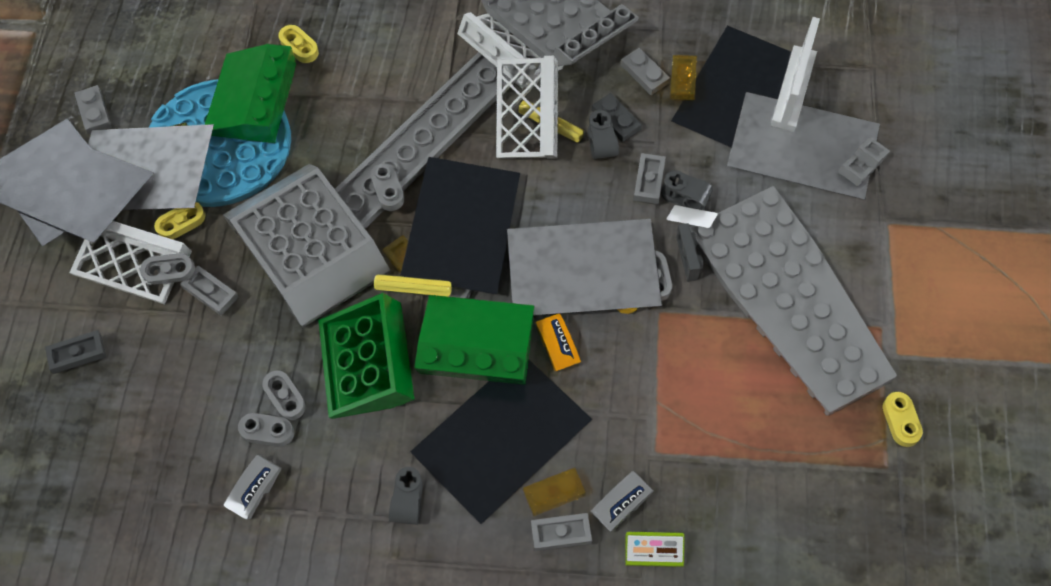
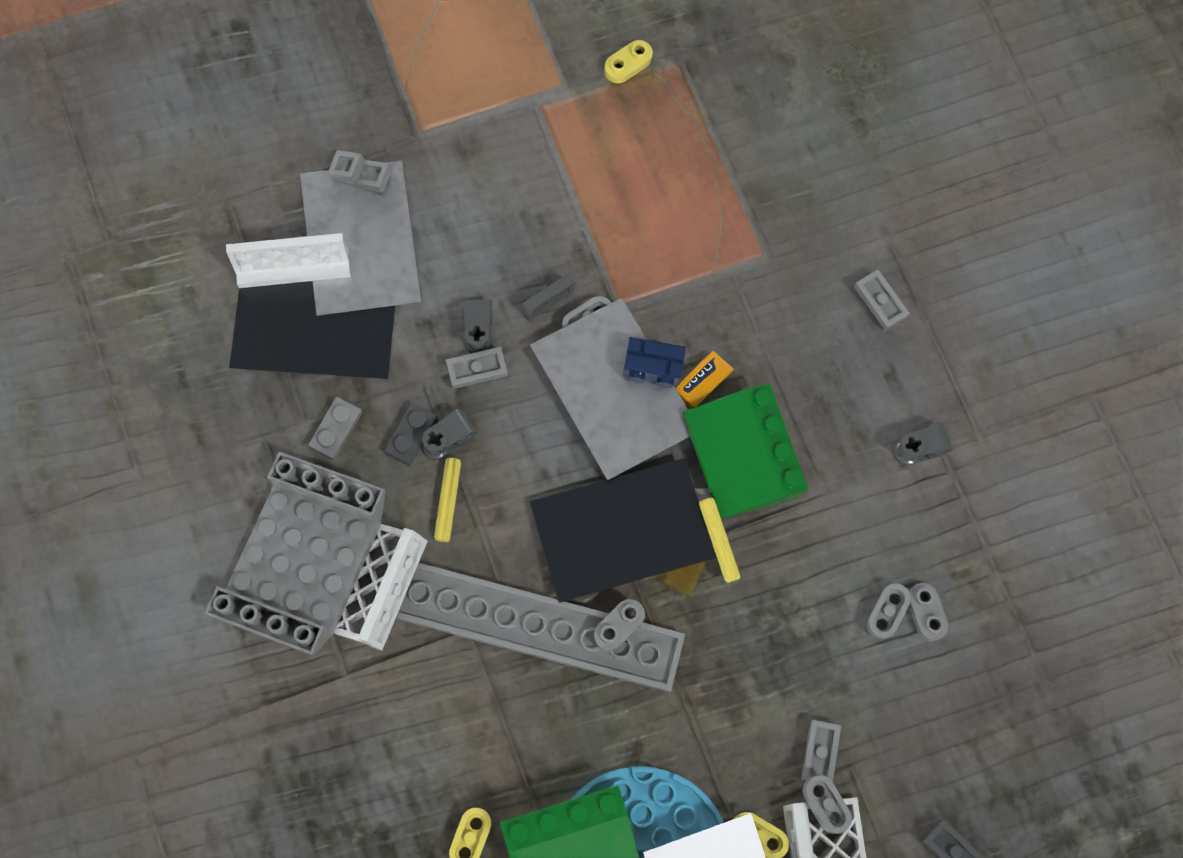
camera: 125 degrees left, 10 degrees up
light grey slope [223,164,391,328] -> none
light grey slope [223,455,282,519] -> none
green slope [318,293,415,419] -> none
black sticker [410,359,592,524] -> none
white fence [496,55,558,159] -> none
clear yellow plate [523,467,586,516] -> none
light grey slope [591,471,654,532] -> none
slope [625,532,684,567] -> none
white sticker [667,205,718,228] -> none
clear yellow plate [670,55,697,100] -> none
light grey wing [690,186,897,416] -> none
none -> dark blue brick [622,337,686,388]

